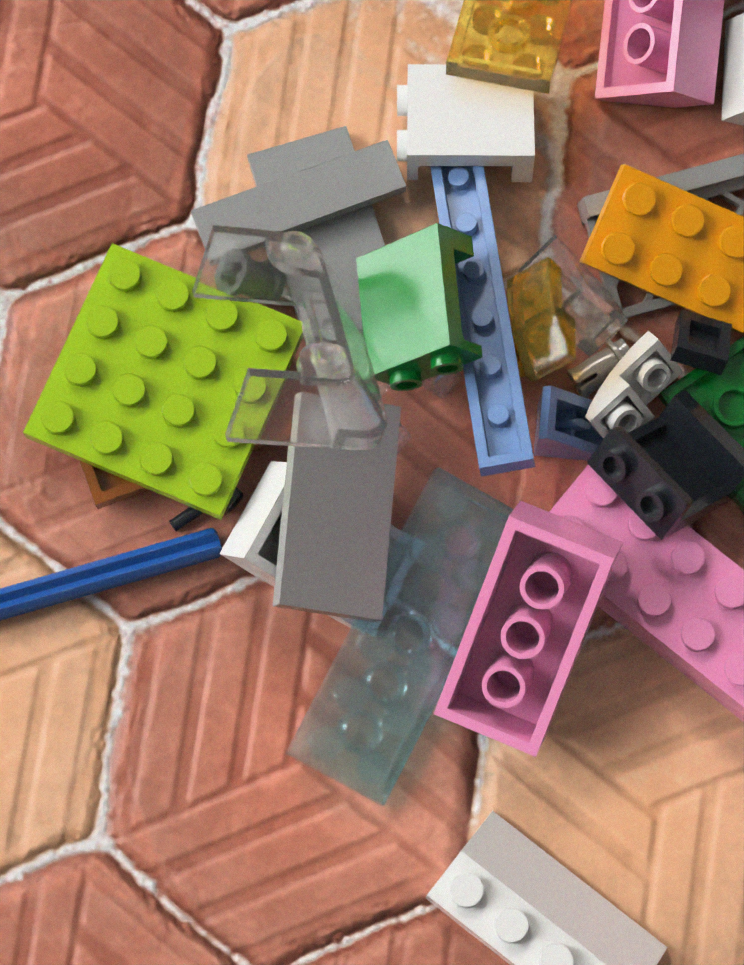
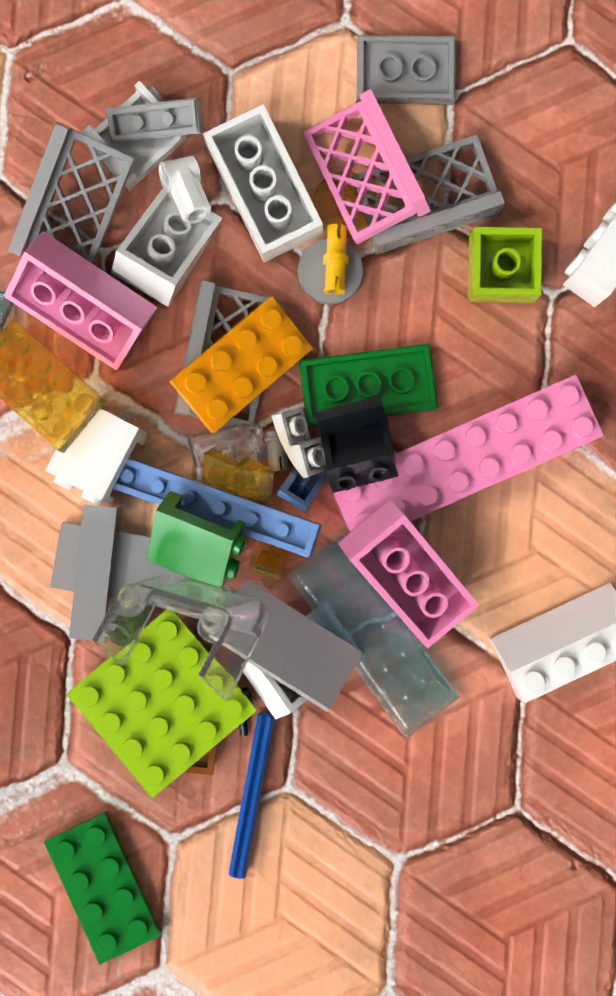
camera: 60 degrees left, 10 degrees up
black plate [670,310,732,375] -> none
none -> clear yellow slope [247,540,290,581]

